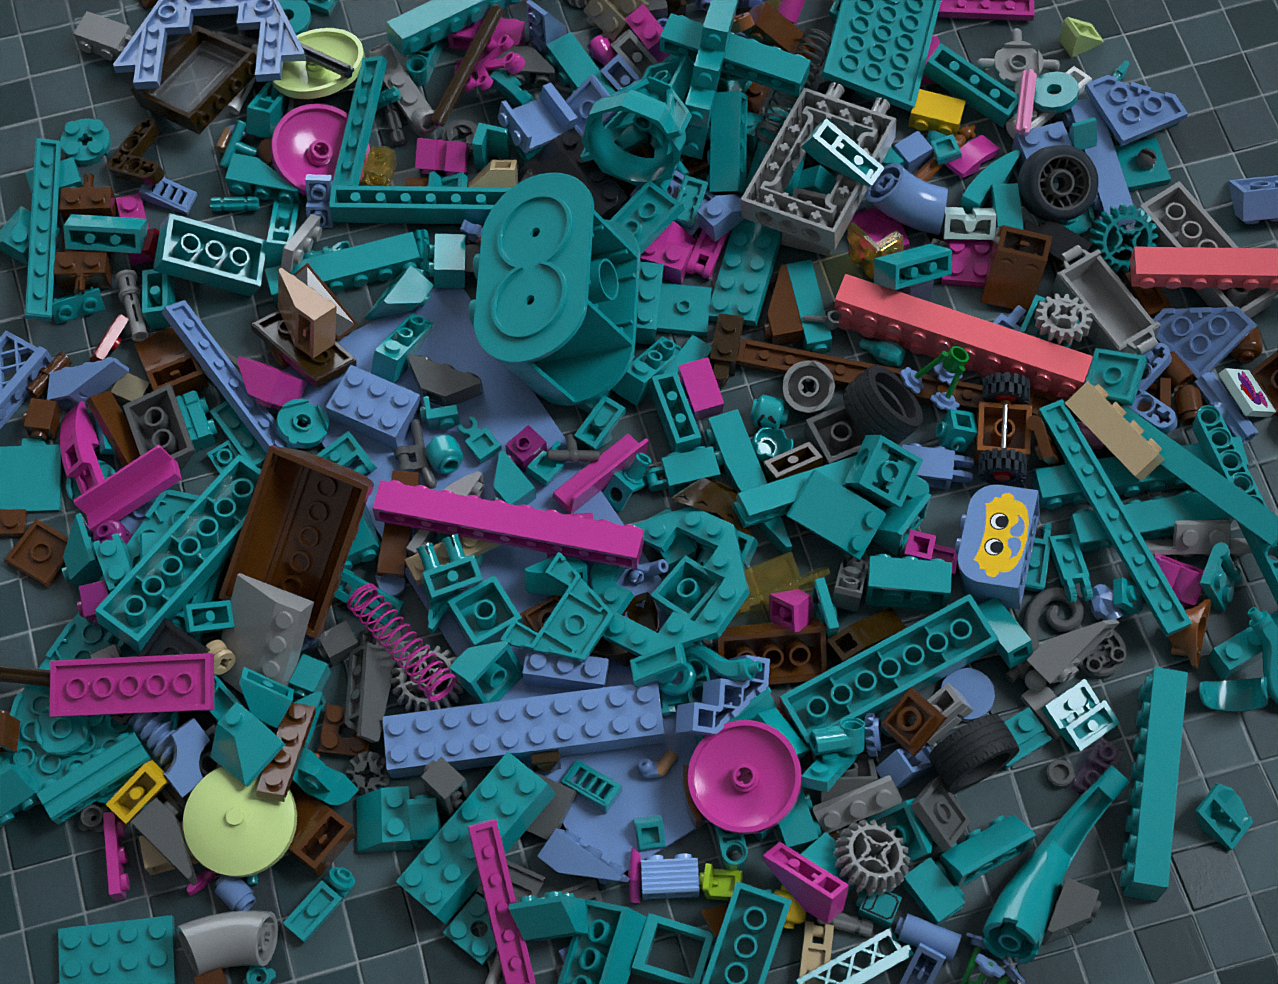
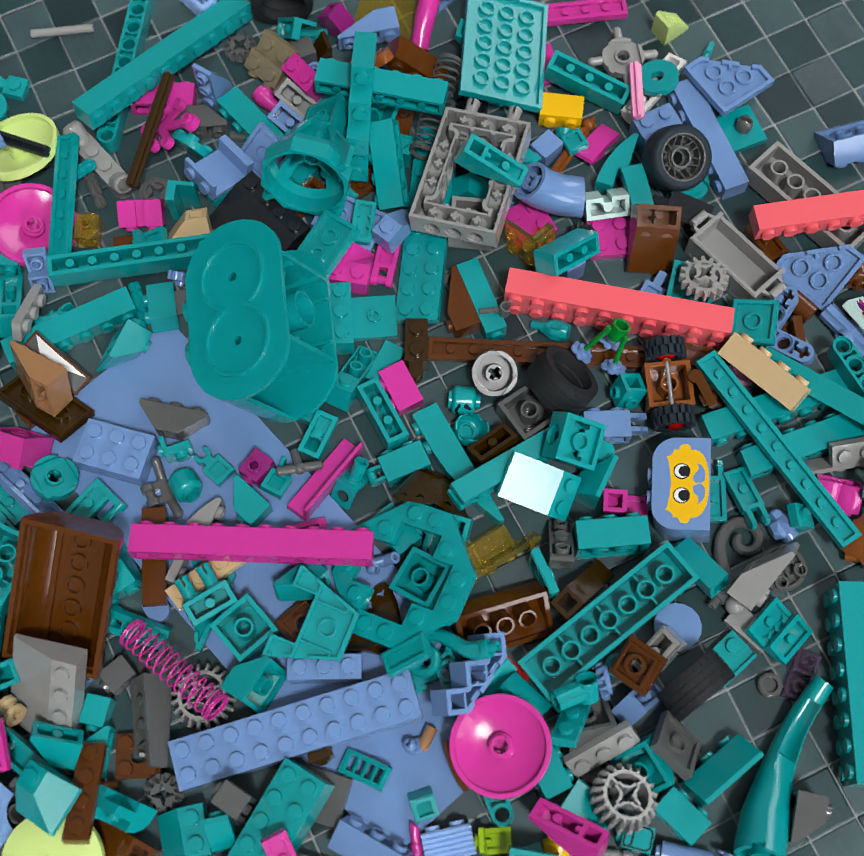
camera: 10 degrees left, 5 degrees up
teal slope [371,313,434,383] -> none
dark pink slope [769,589,813,632] -> none
teal slope [1069,117,1098,150] -> none
teal gear [1088,204,1159,273] -> none
reddish brown brick [1174,385,1203,425] -> none

